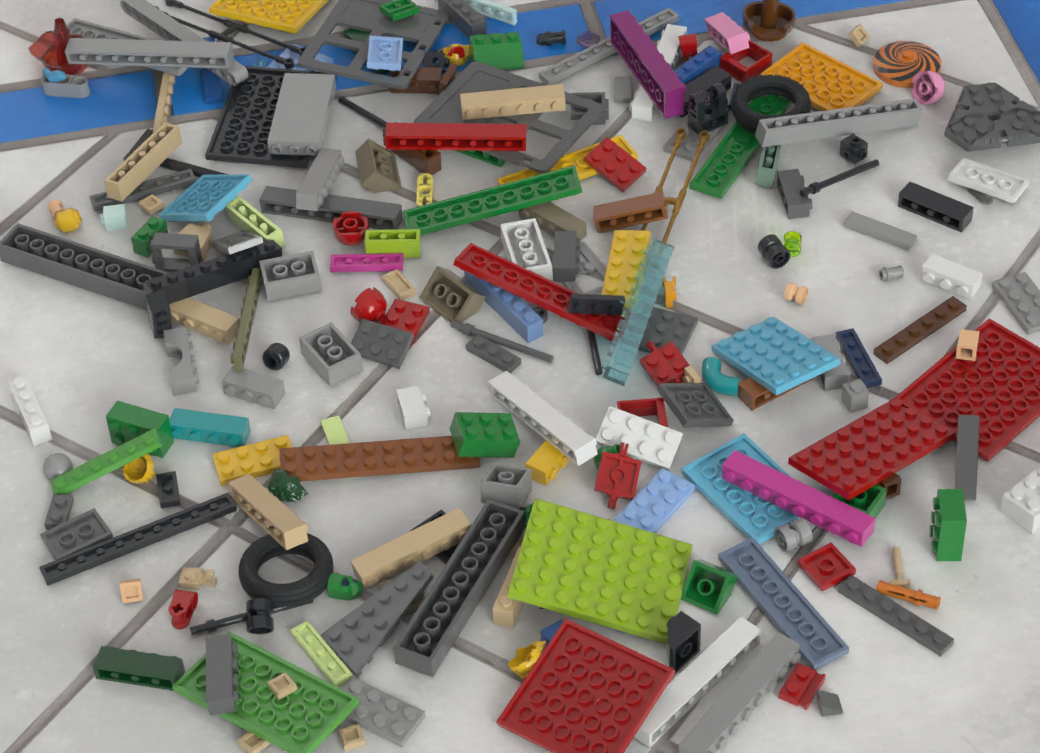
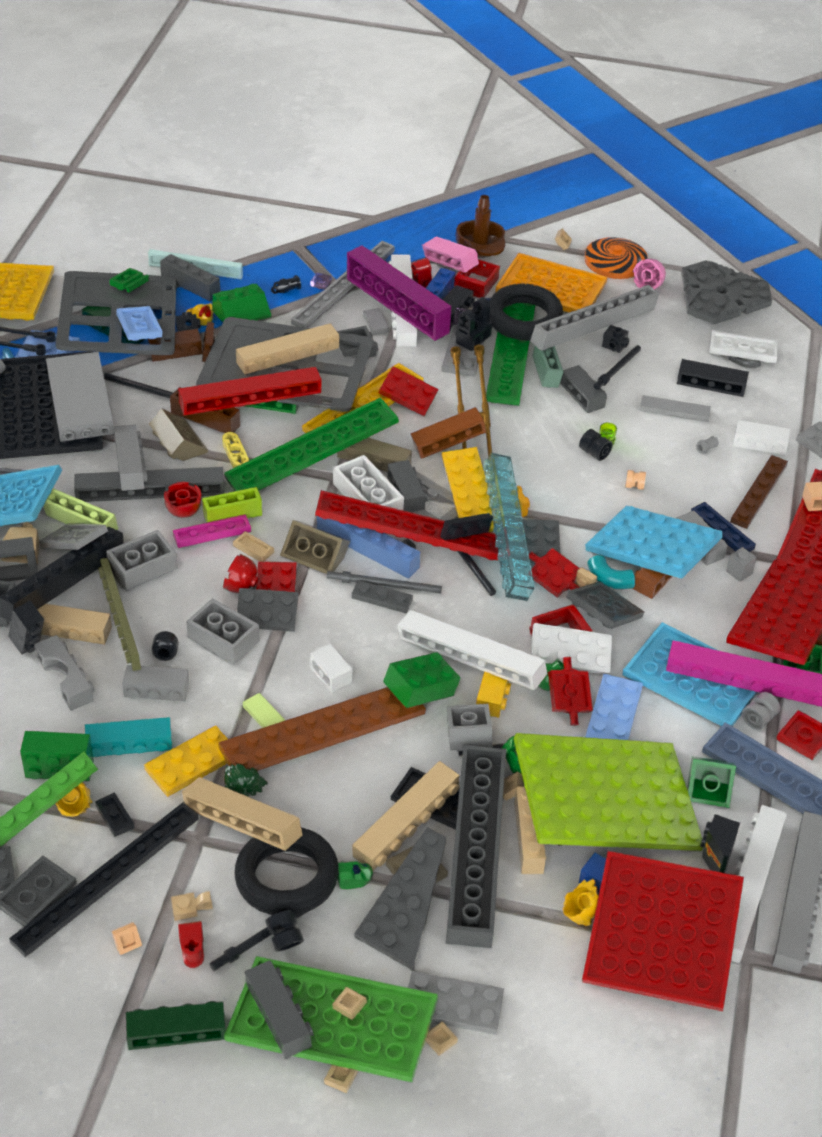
camera: 25 degrees left, 0 degrees up
yellowish green tile [290,620,353,687] -> none

